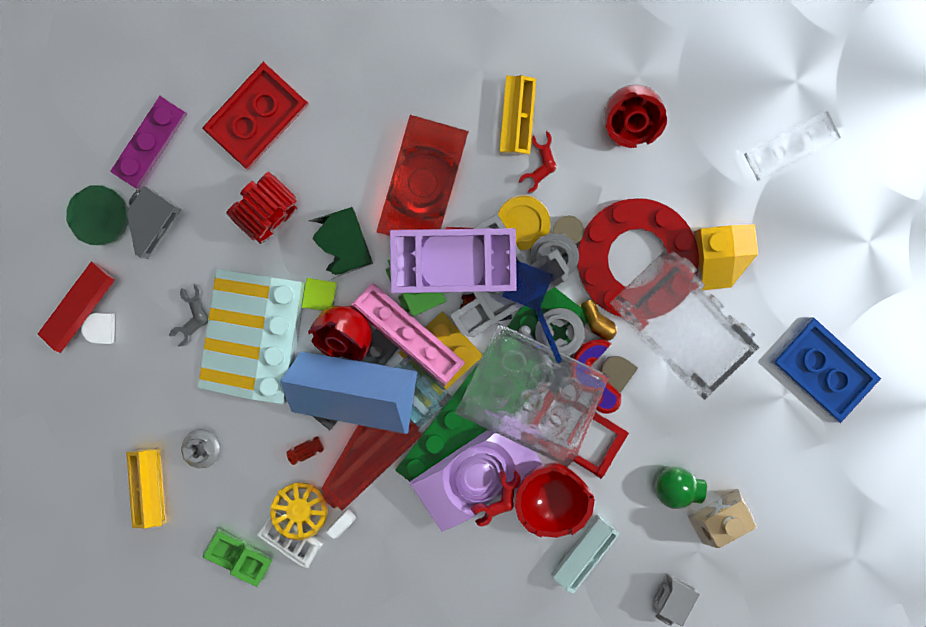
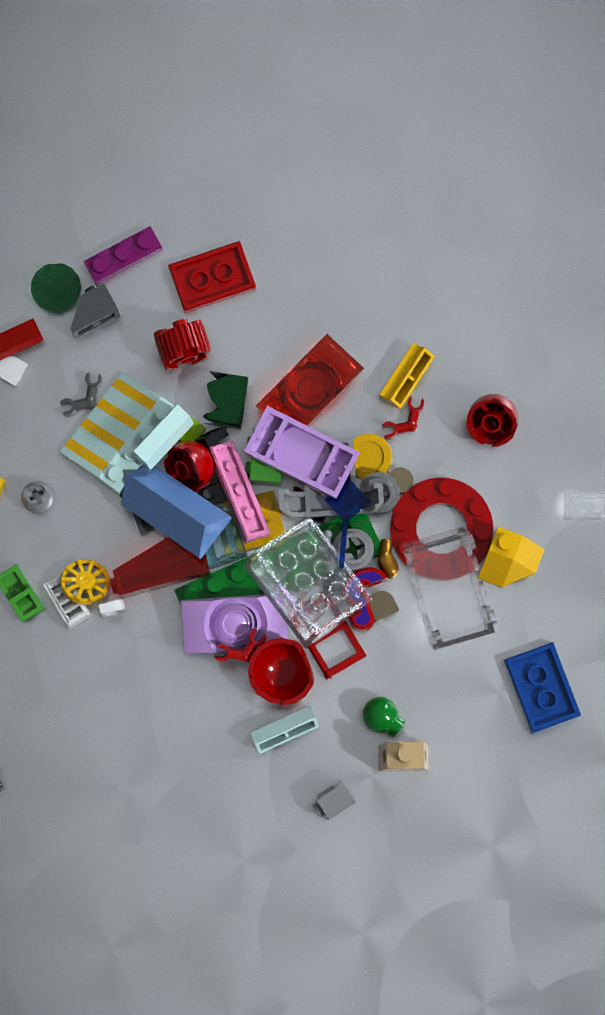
camera: 25 degrees right, 10 degrees down
clear red piece [286,437,324,465] -> none
none -> light aqua piece [131,404,194,470]
none -> black tile [195,427,229,448]

